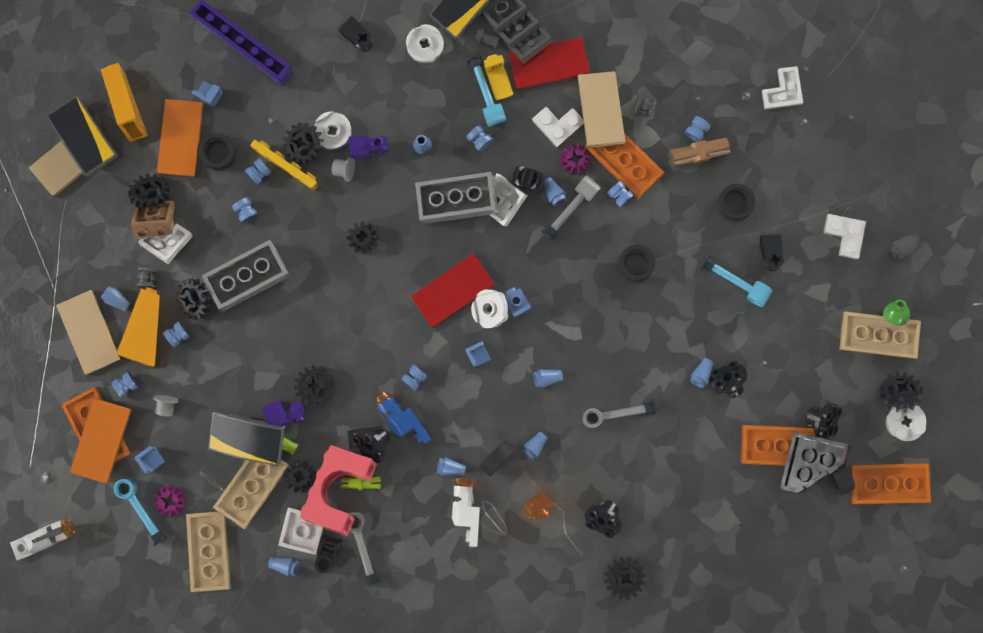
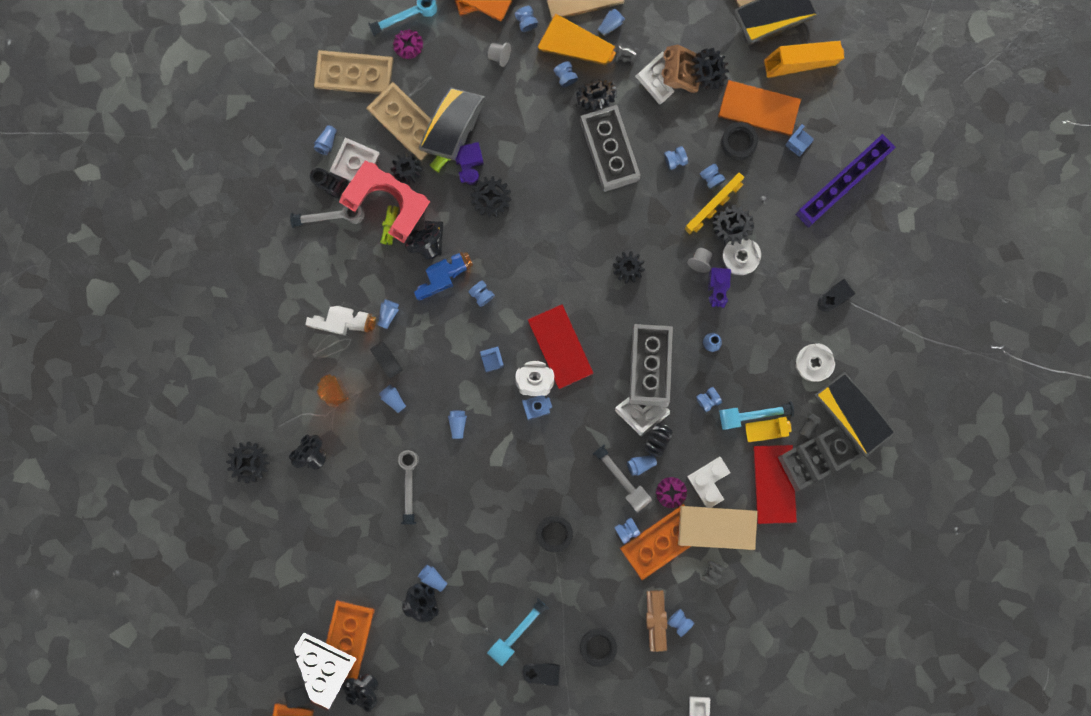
camera: 100 degrees right, 0 degrees up
medium blue panel [134,446,166,473] -> none

